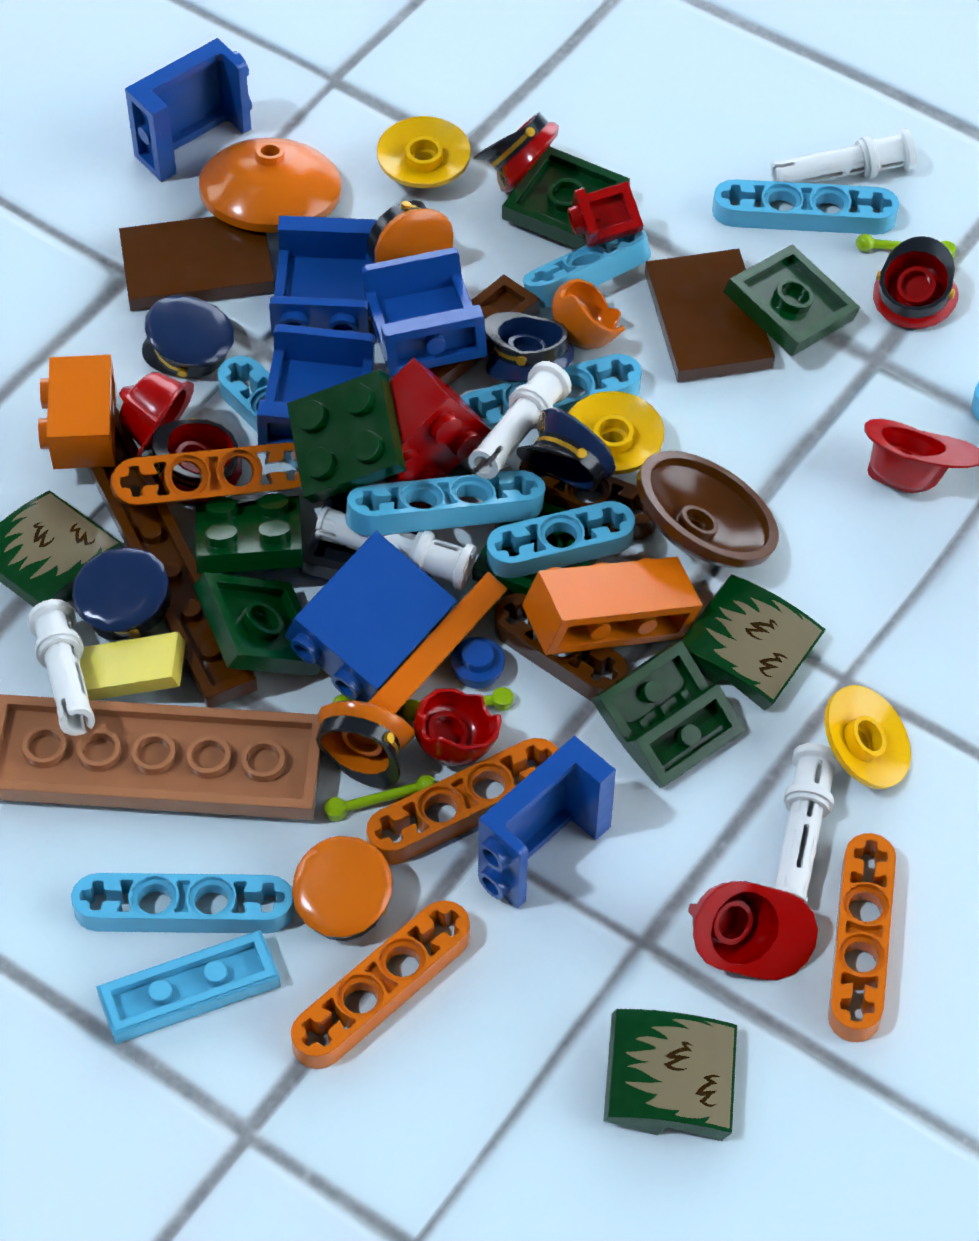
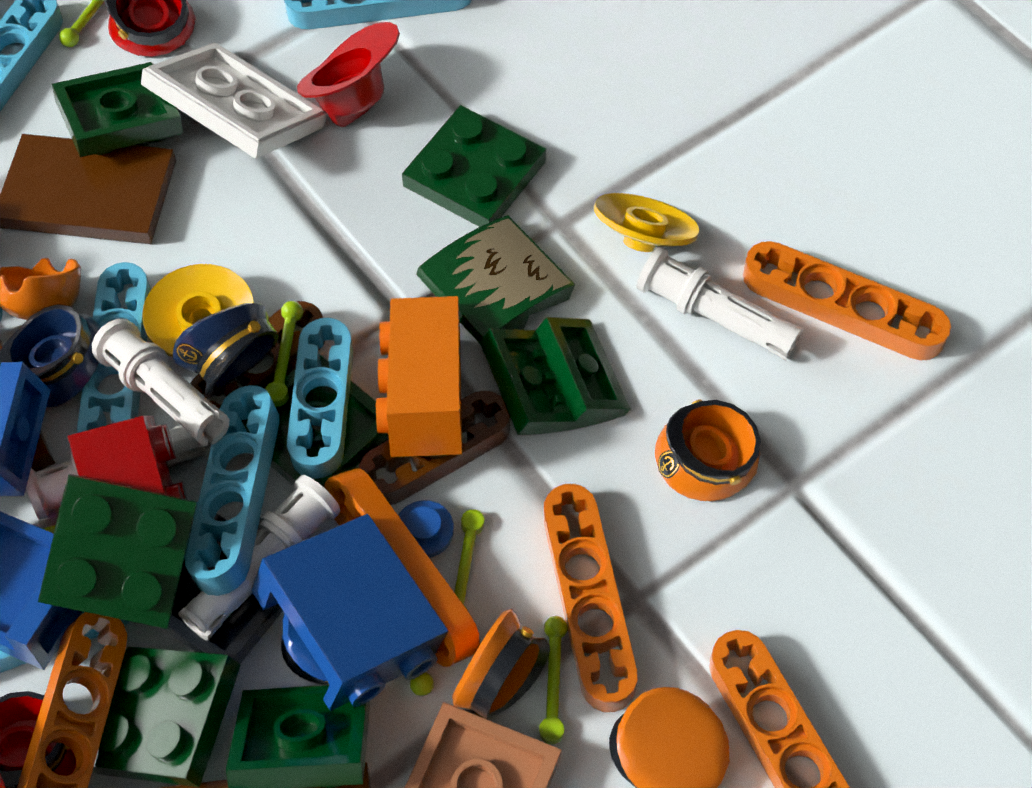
camera: 70 degrees left, 5 degrees up
red hair [414,688,502,766] -> none
blue panel [478,735,616,909] -> none
slope [603,1009,737,1141] -> none
reddish brown dish [636,451,779,568] -> none
red piece [688,881,818,980] -> none
none -> white tile [141,42,327,159]
none -> lime hinge [265,301,303,407]
none -> dark green plate [402,105,546,227]
none -> orange piece [655,399,761,501]

